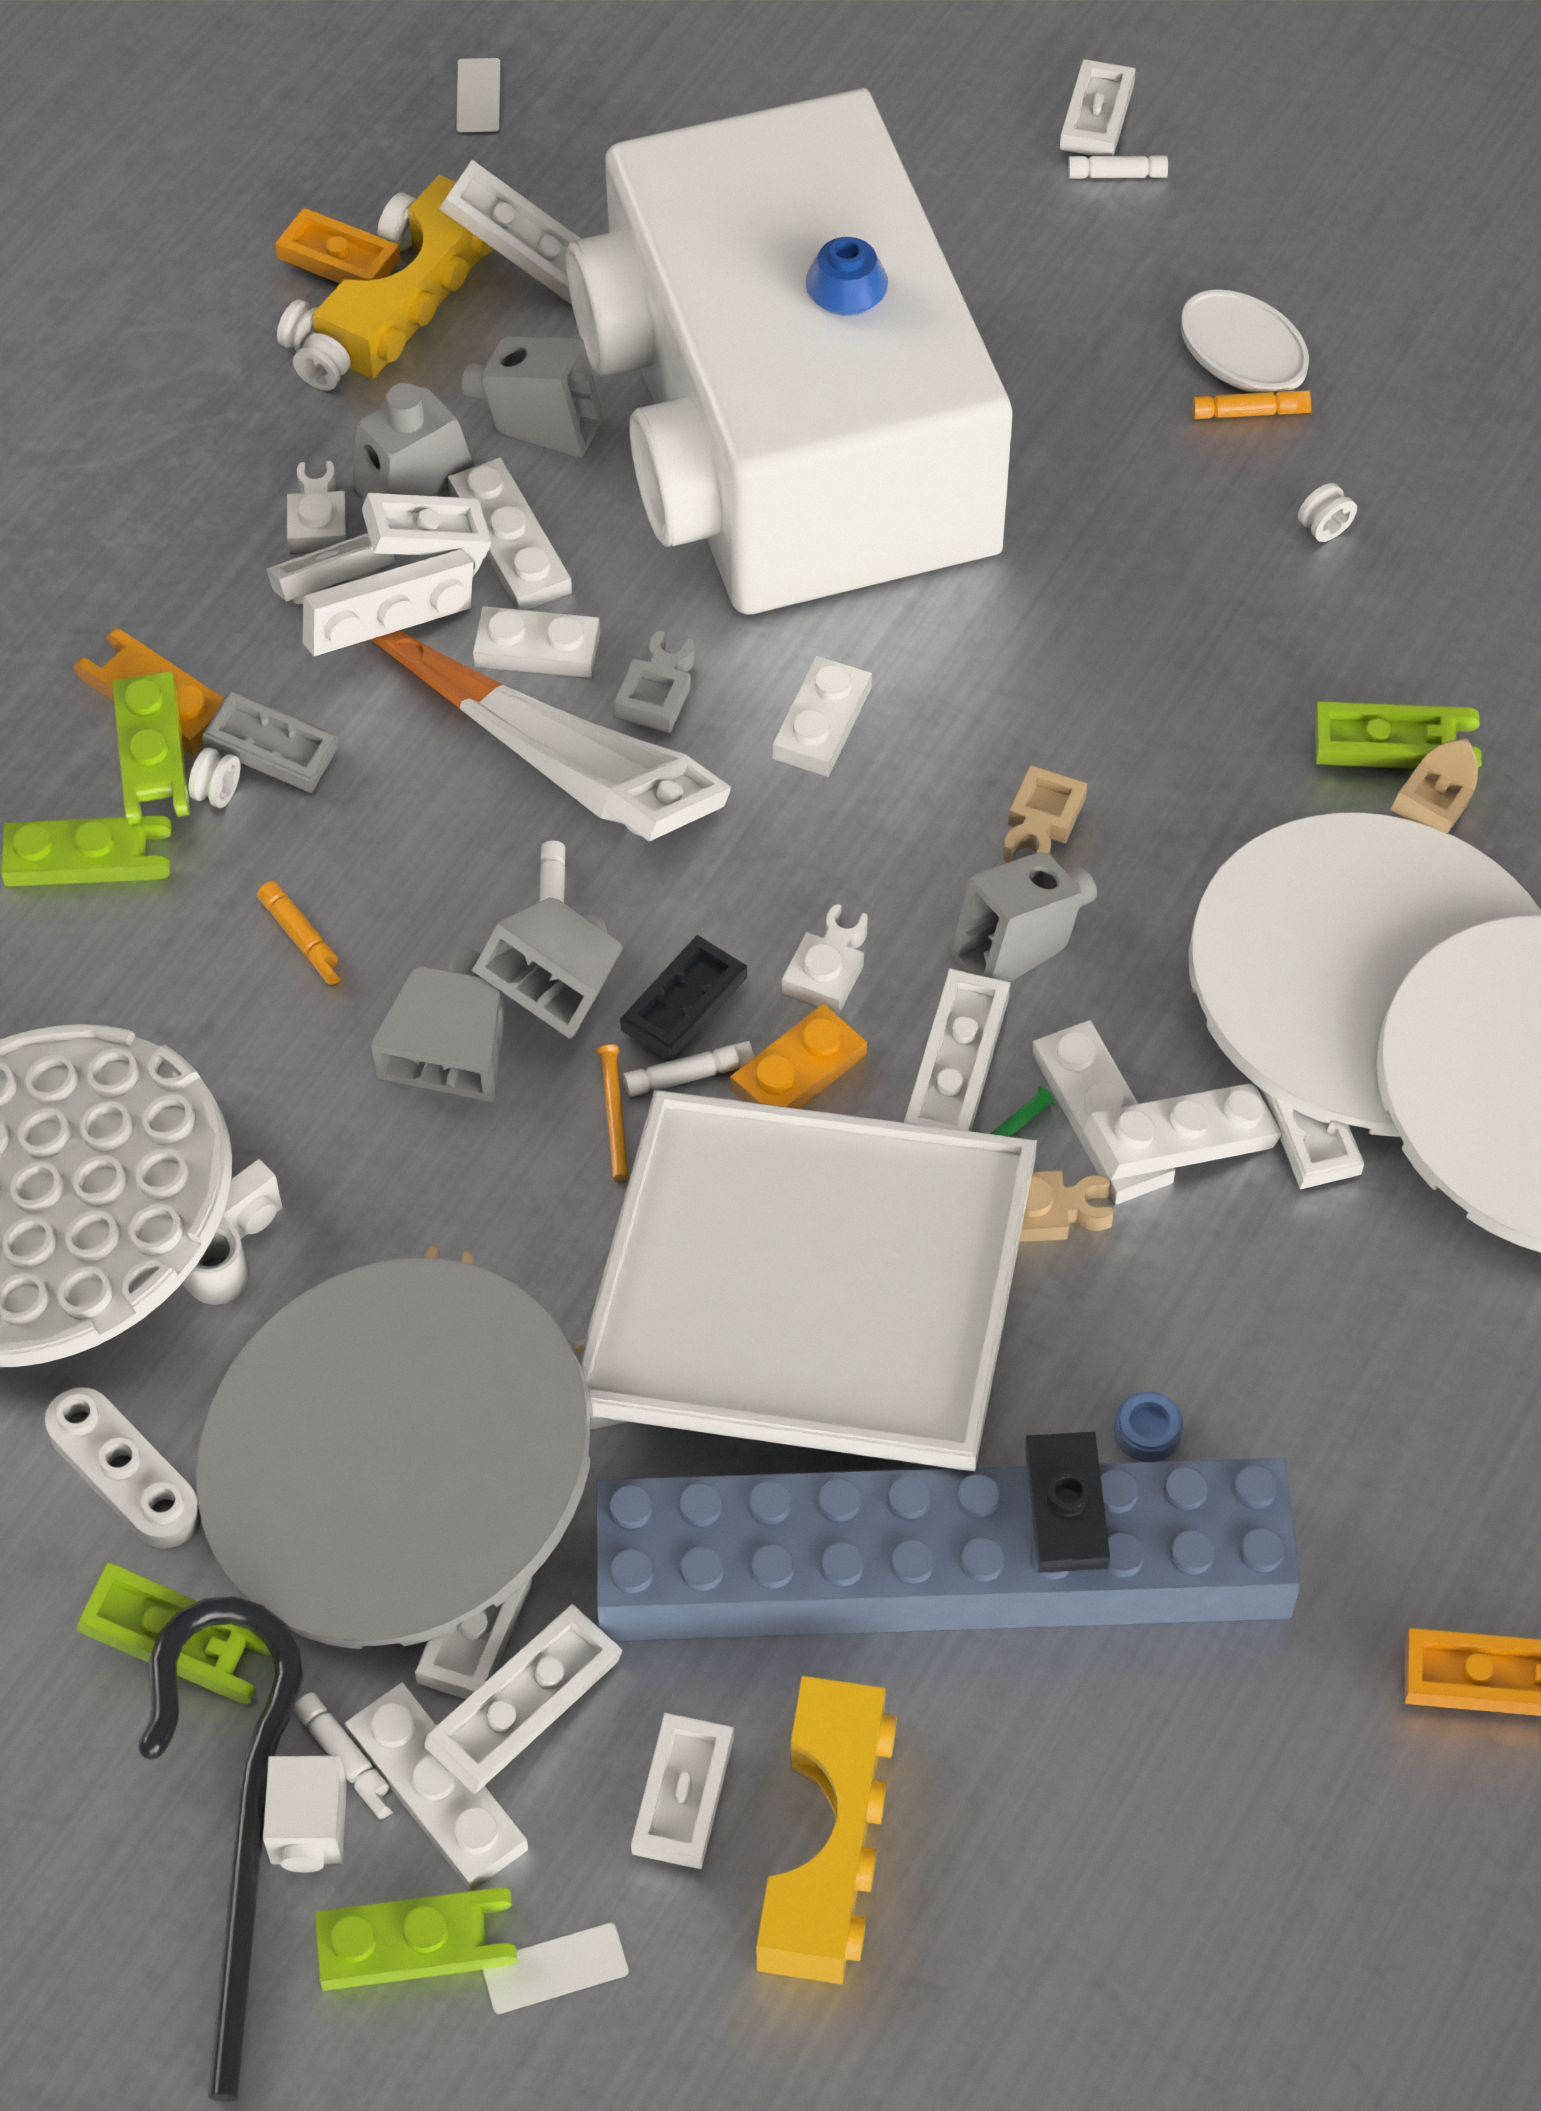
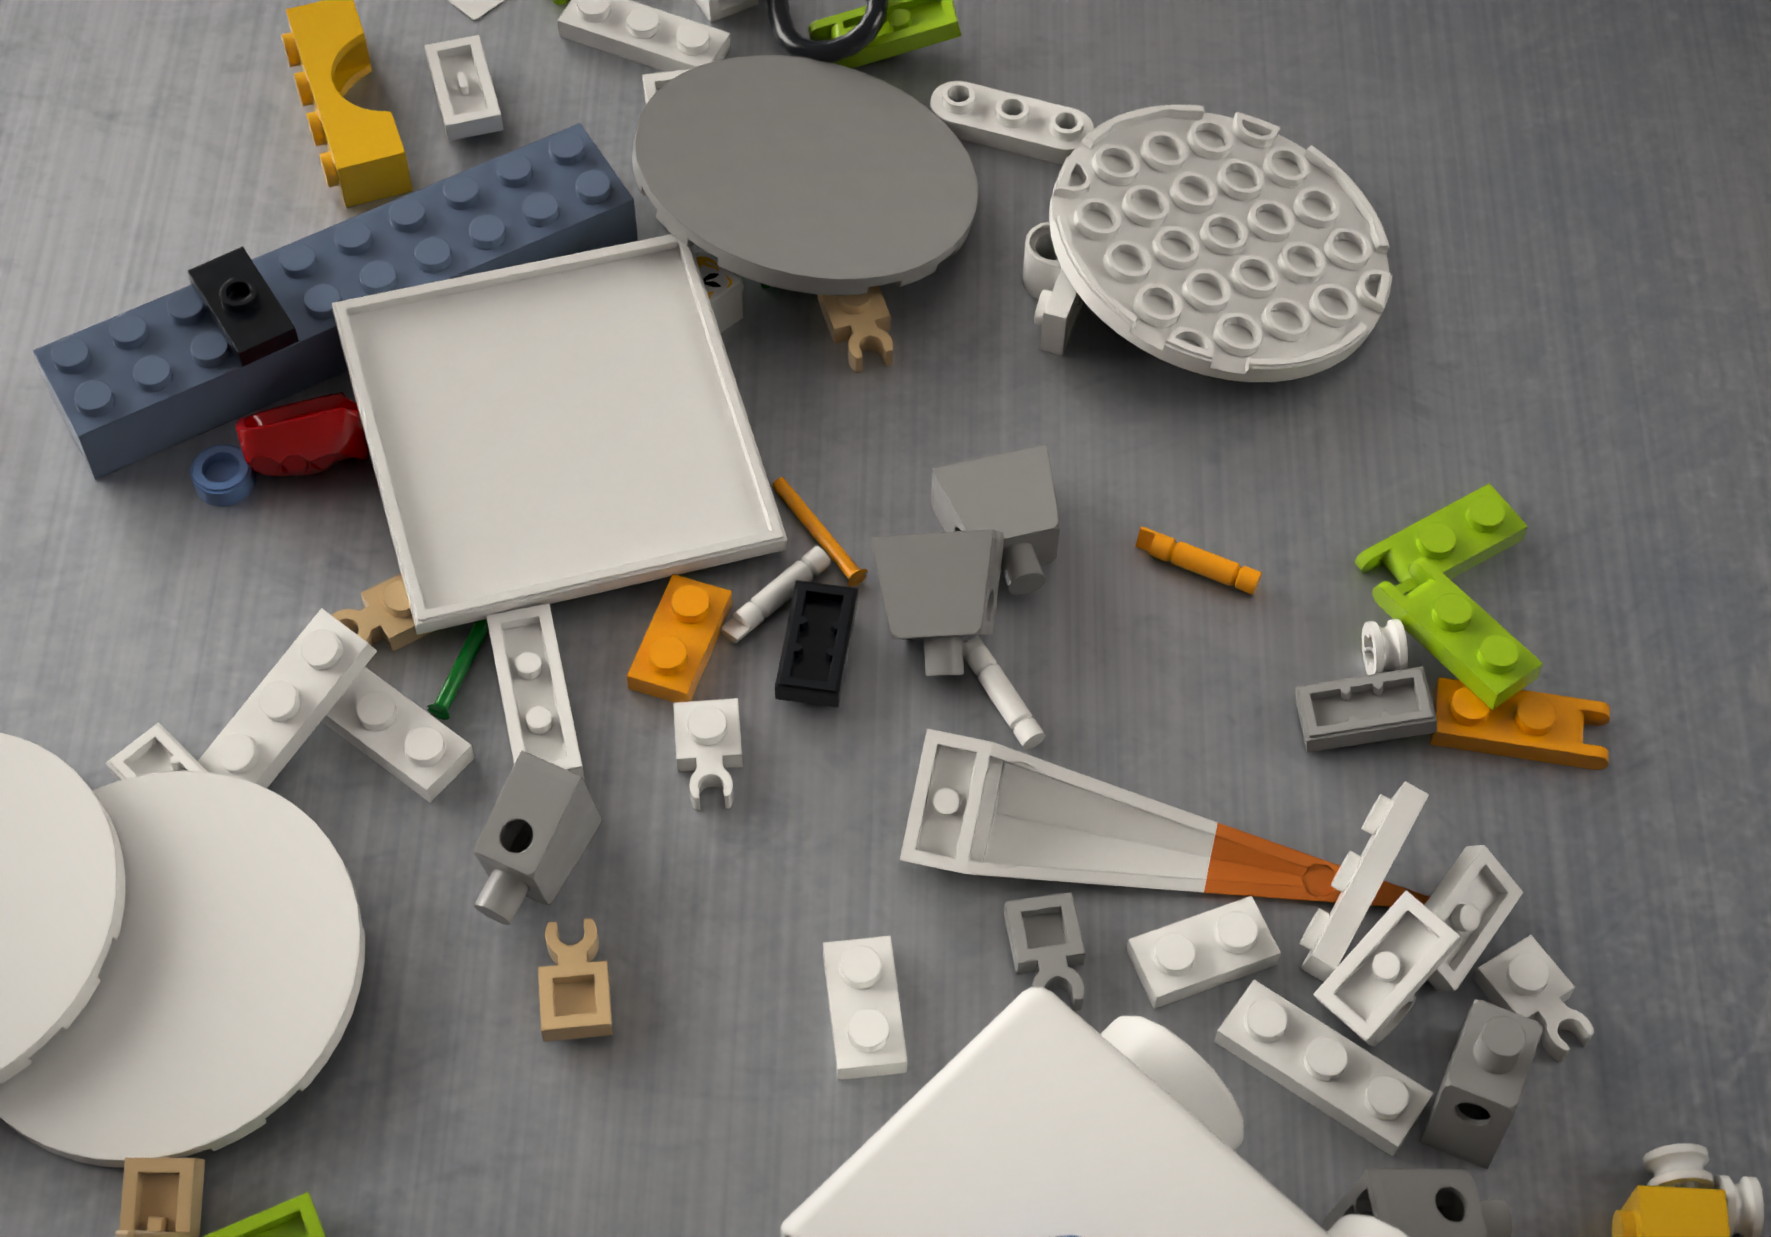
camera: 150 degrees right, 0 degrees up
white wheel [293,1692,393,1819] -> none
white plate [424,1604,623,1795] -> none
none -> red piece [235,392,370,476]

